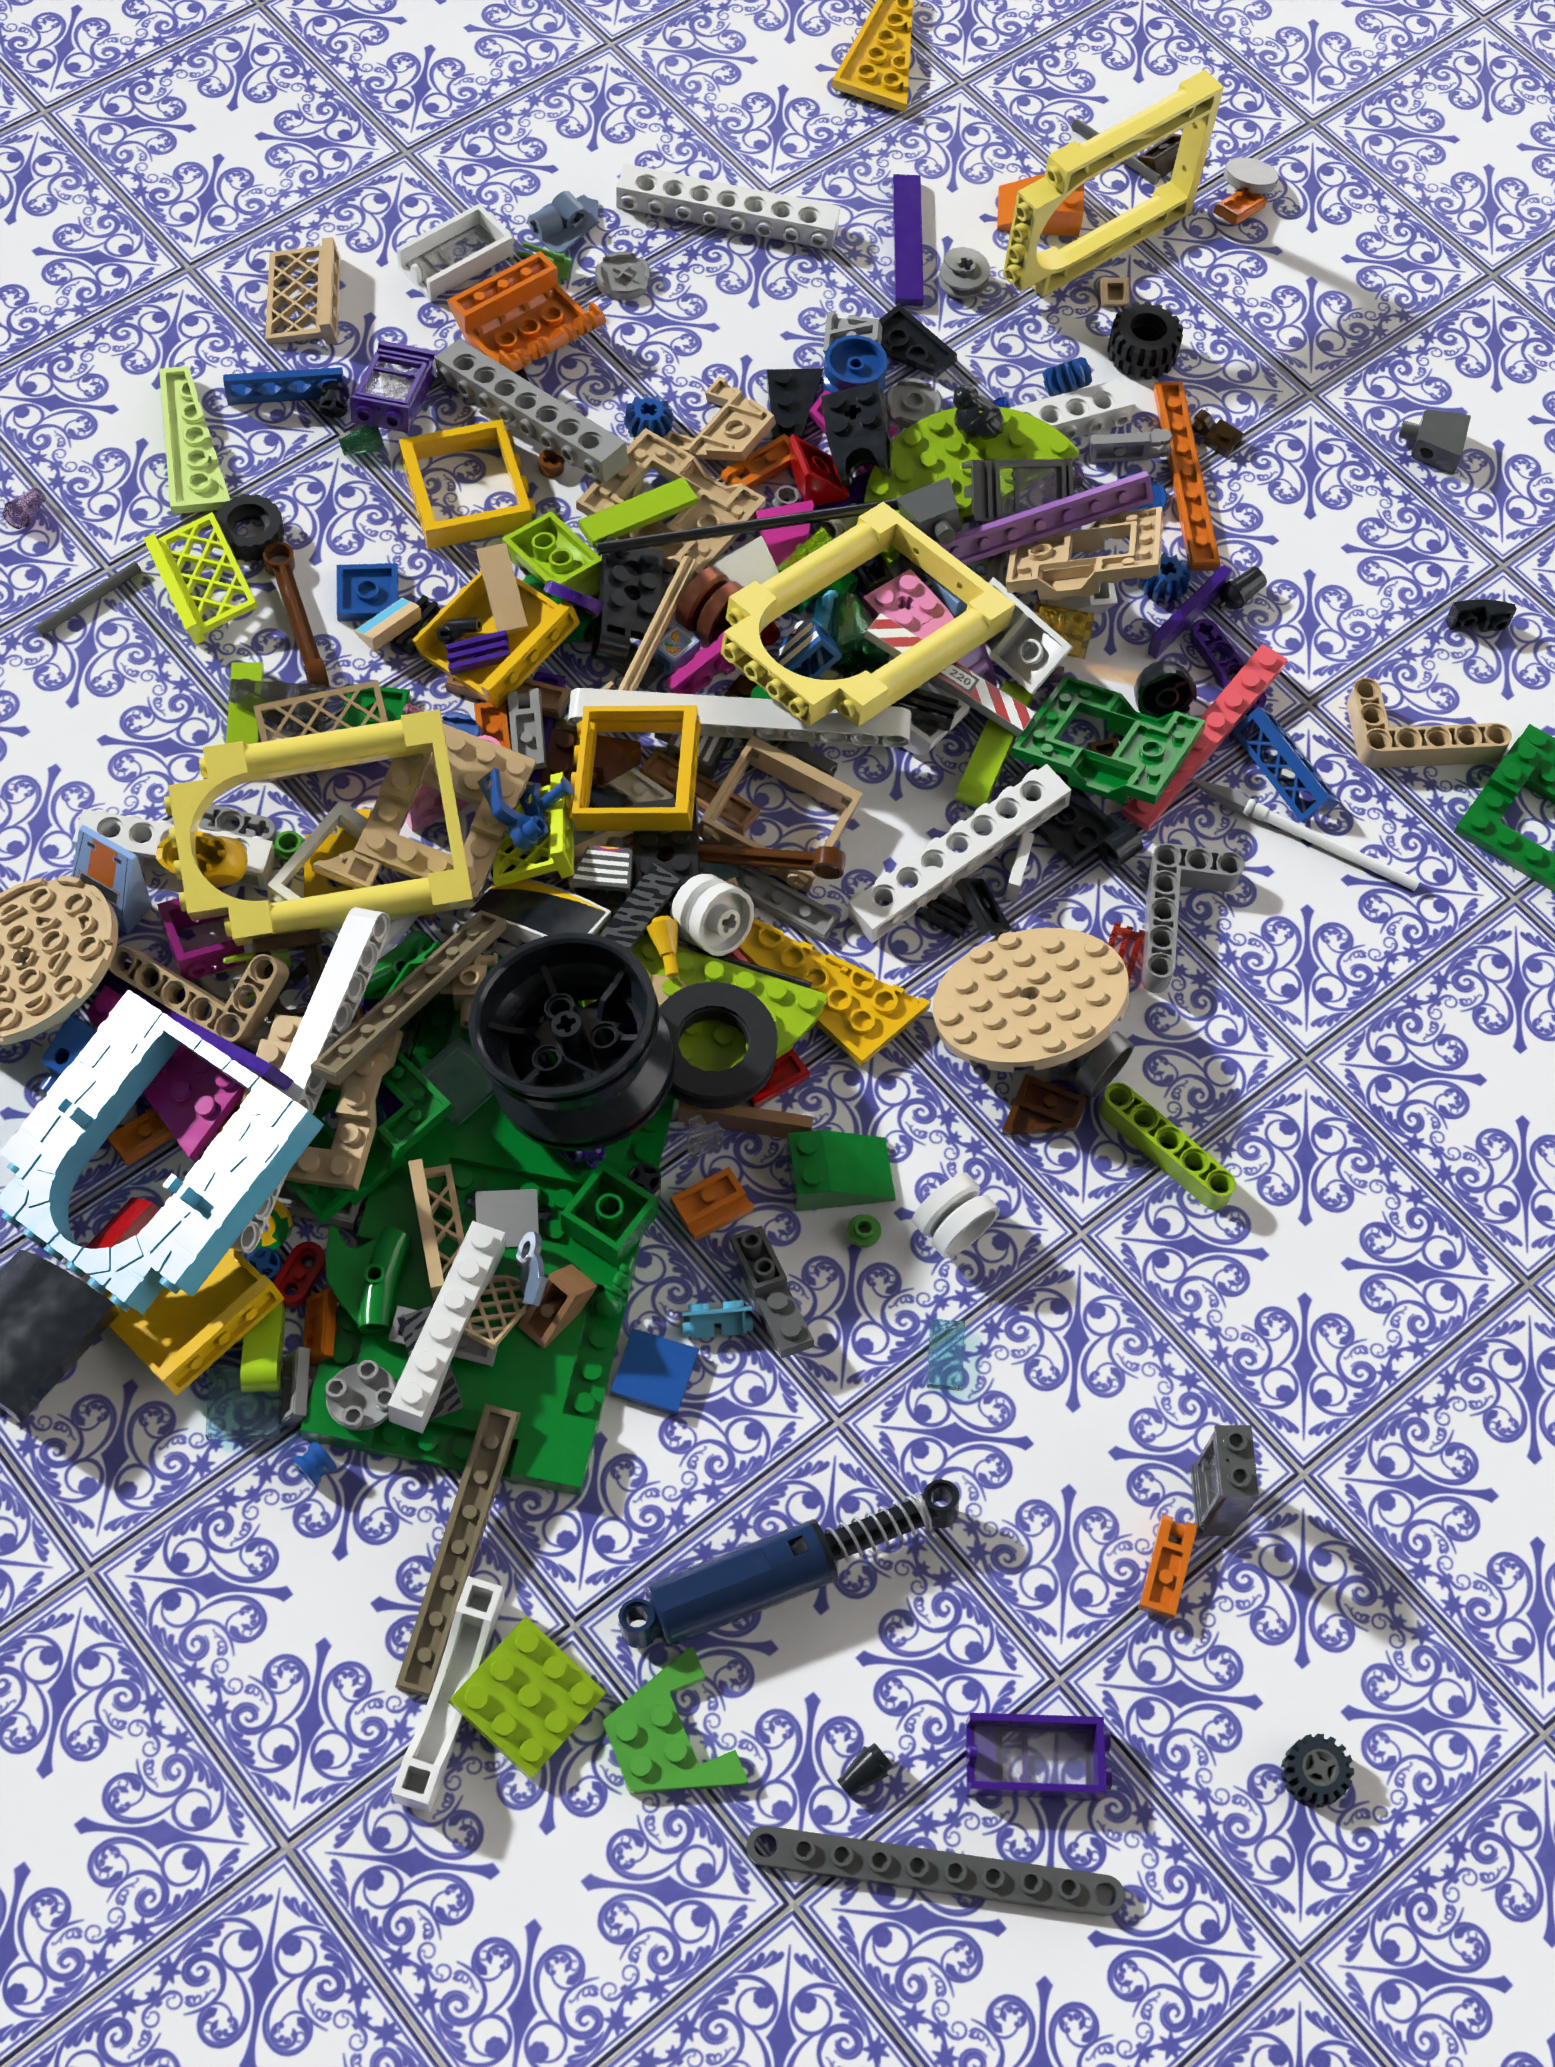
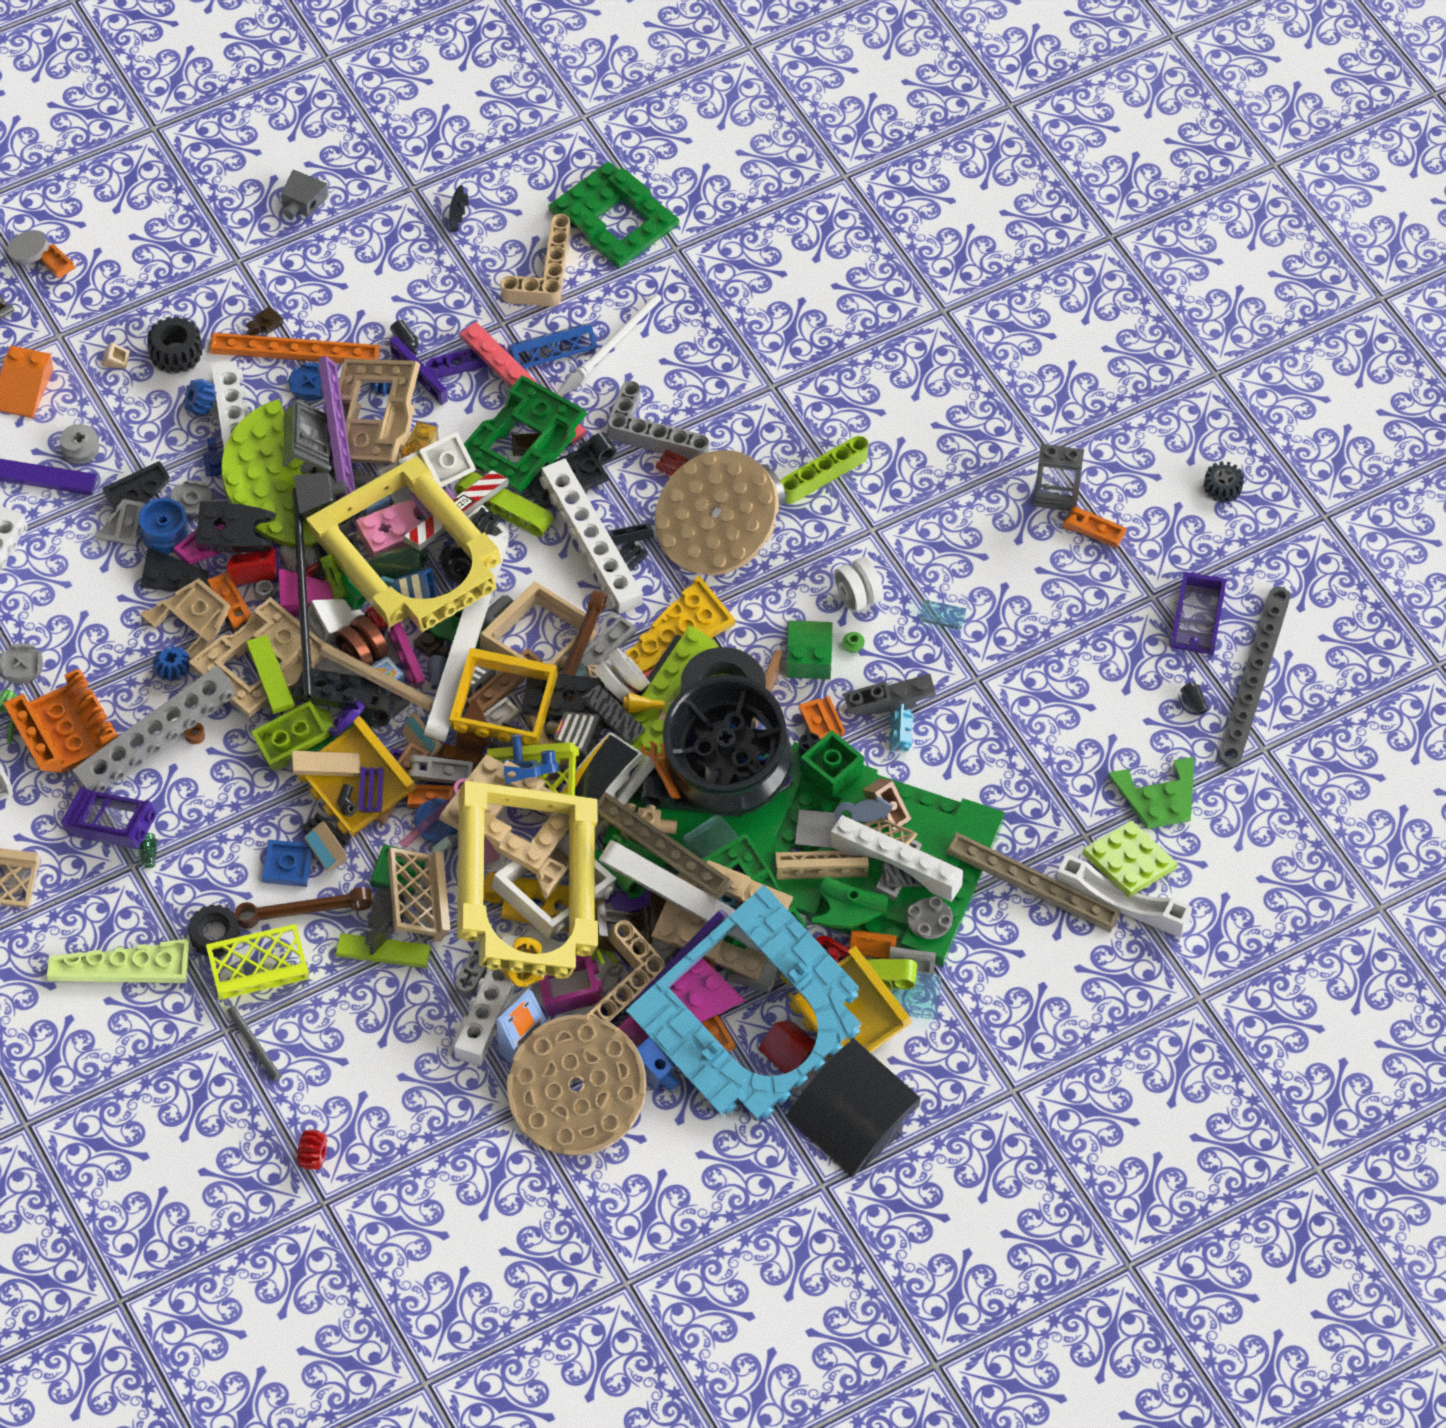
camera: 75 degrees left, 5 degrees down
clear purple cone [3,487,46,529] -> none
blue fence [223,367,344,405] -> none
bright green plate [273,831,304,862] -> none
blue wheel [291,1441,337,1487] -> none
black wheel [318,380,350,418] -> none
yellow window [399,419,536,550] -> none
green bar [594,1255,635,1319] -> none
blue tile [610,1328,699,1416] -> none
dark blue piece [618,1479,960,1649] -> none
black piece [953,385,1004,444] -> none
reddish brown wing [1001,1074,1087,1135] -> none
light yellow door [1003,70,1224,297] -> none
white tile [1005,831,1035,902] -> none
light grey hinge [1090,428,1172,463] -> none
black cylinder [1134,660,1197,718] -> none

